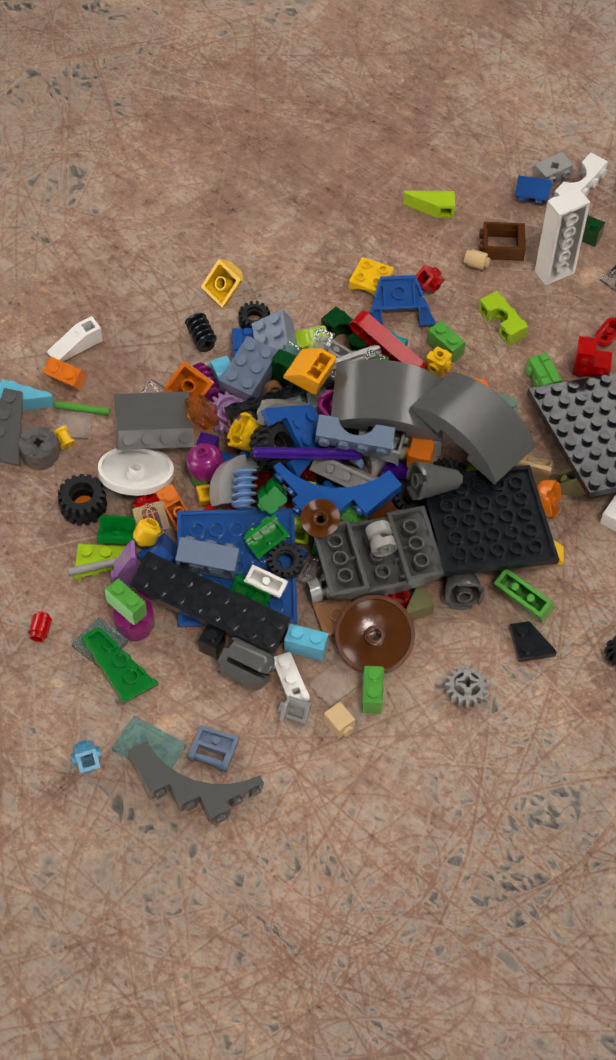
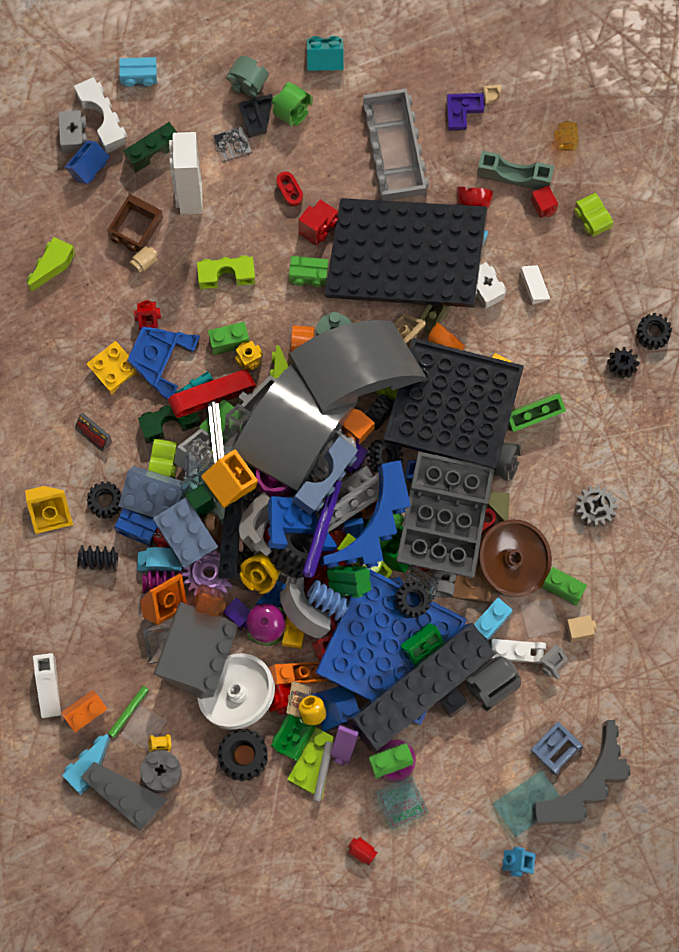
camera: 65 degrees left, 15 degrees up
green wing [81,627,159,704] -> none
sand blue brick [175,536,240,580] -> none
green bracket [244,514,290,560] -> none
white slope [244,565,288,598] -> none
reddish brown dish [301,499,340,538] -> none
light grey wheel [365,520,397,557] -> none
dark grey cone [406,461,463,500] -> none
black wing [509,621,557,662] -> none
none -> slope [75,413,112,451]

